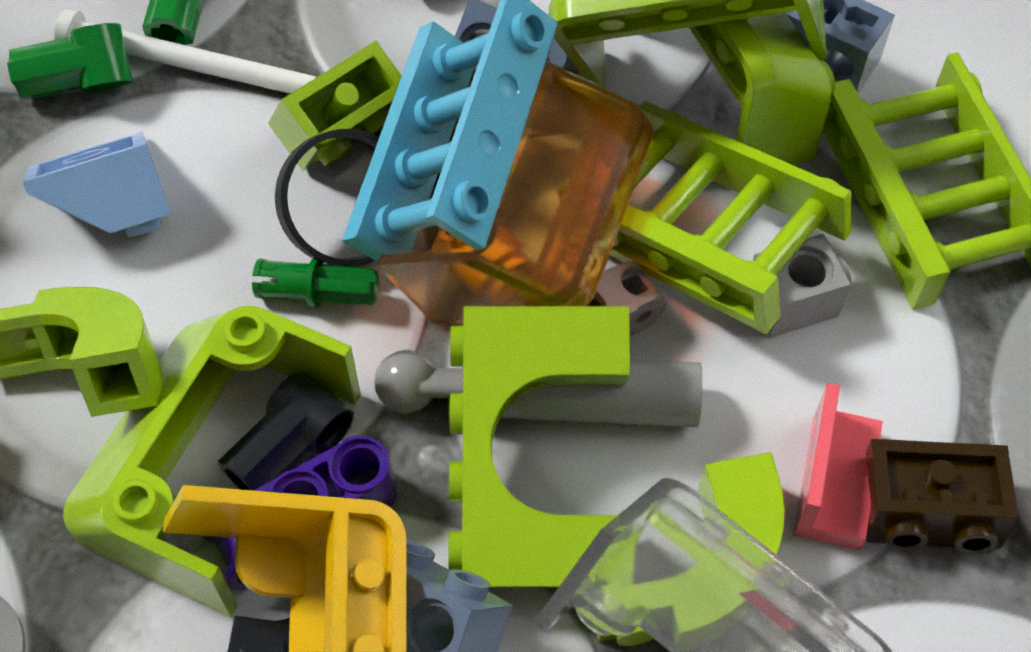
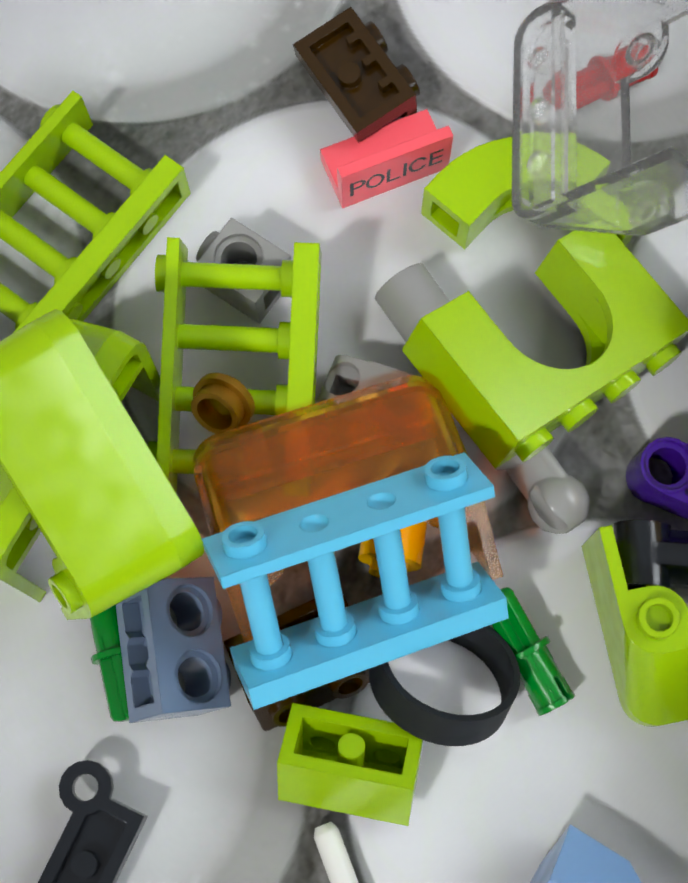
camera: 125 degrees left, 15 degrees up
none -> pearl gold plate [191,373,255,435]

